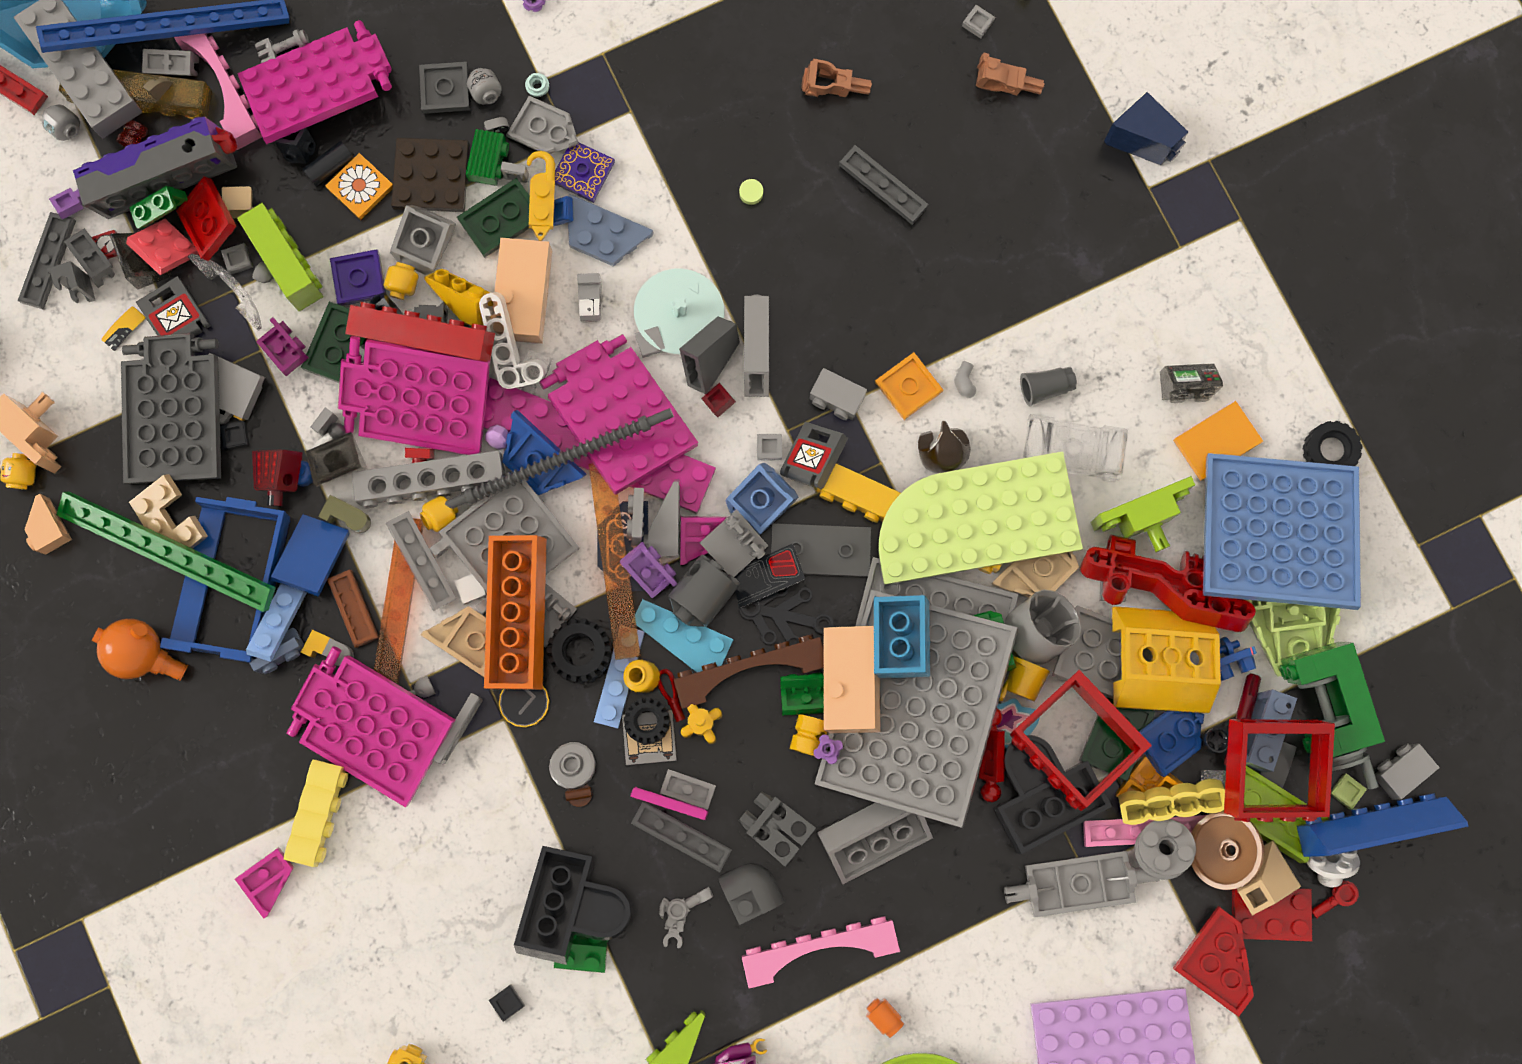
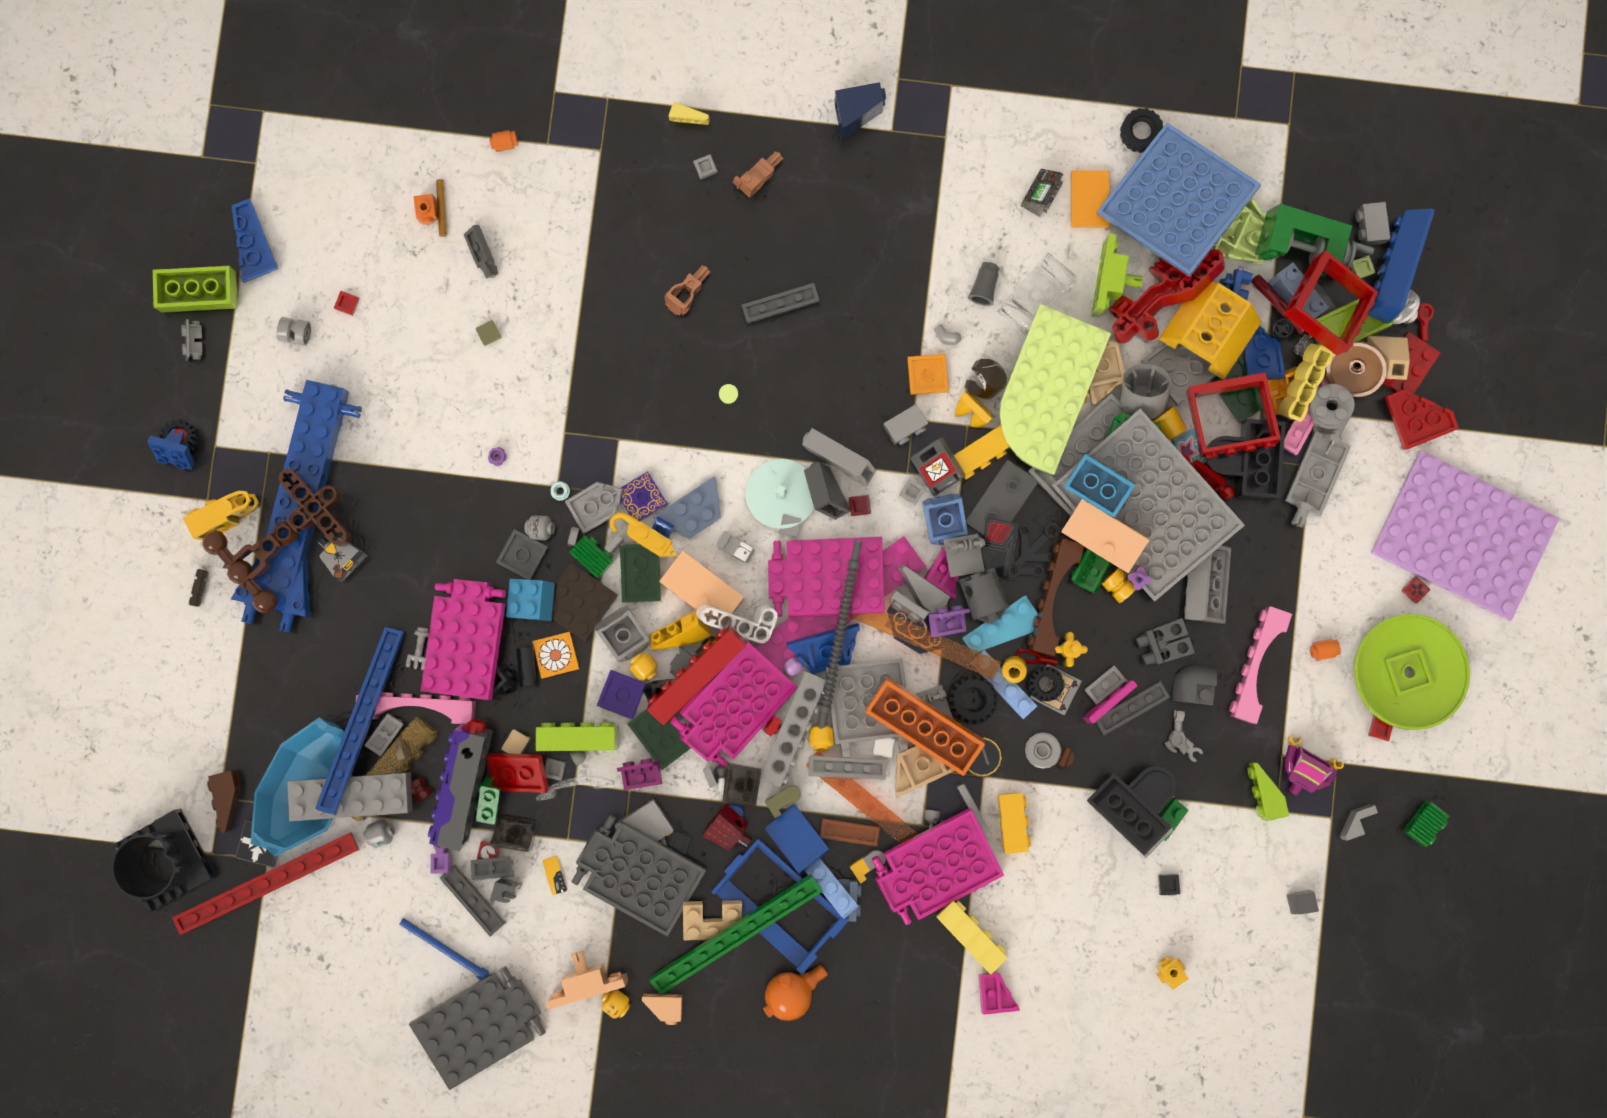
camera: 60 degrees left, 5 degrees up
coral plate [126,219,198,275] -> none
container [136,276,211,337] -> none
none -> dark azure brick [506,579,555,621]
none -> yellow tile [955,390,995,428]
none -> yellow brick [997,792,1031,854]

